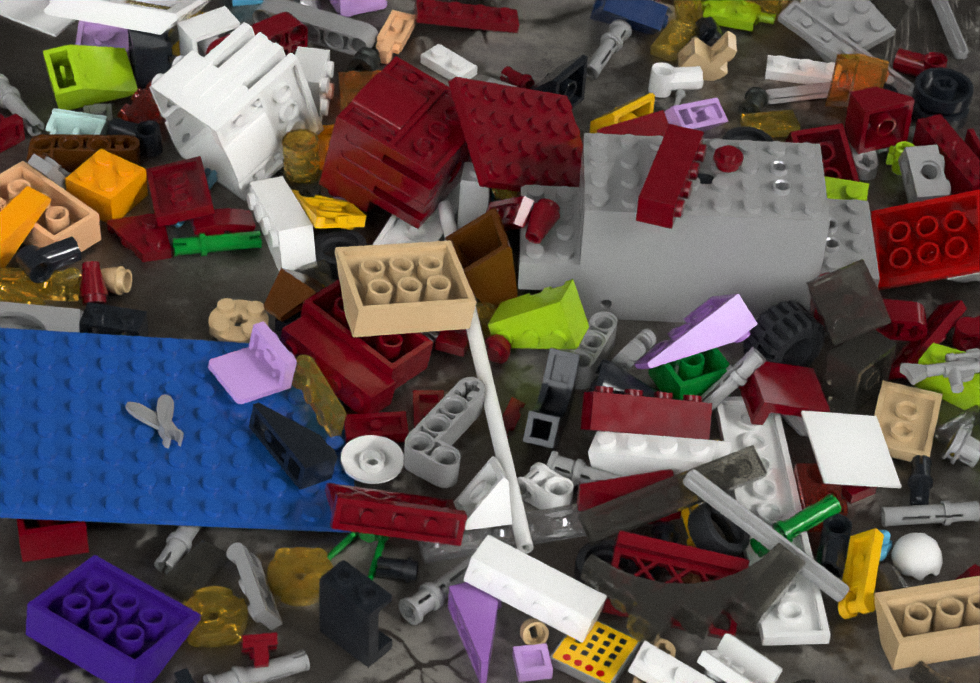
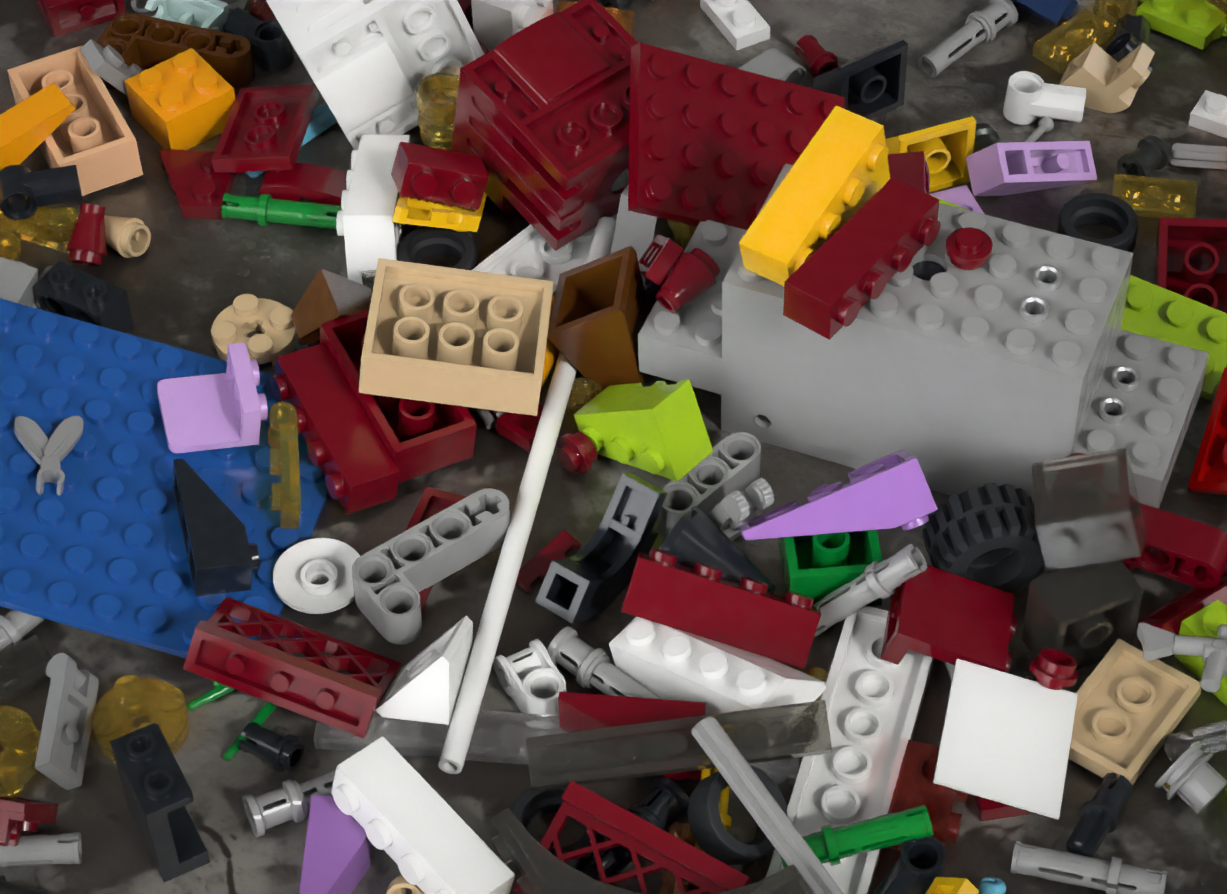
camera: 25 degrees right, 5 degrees up
dark red plate [343,411,409,444] -> none
none -> dark red brick [391,141,489,211]
none -> yellow wedge [739,106,890,286]
none -> dark red plate [1029,648,1078,690]

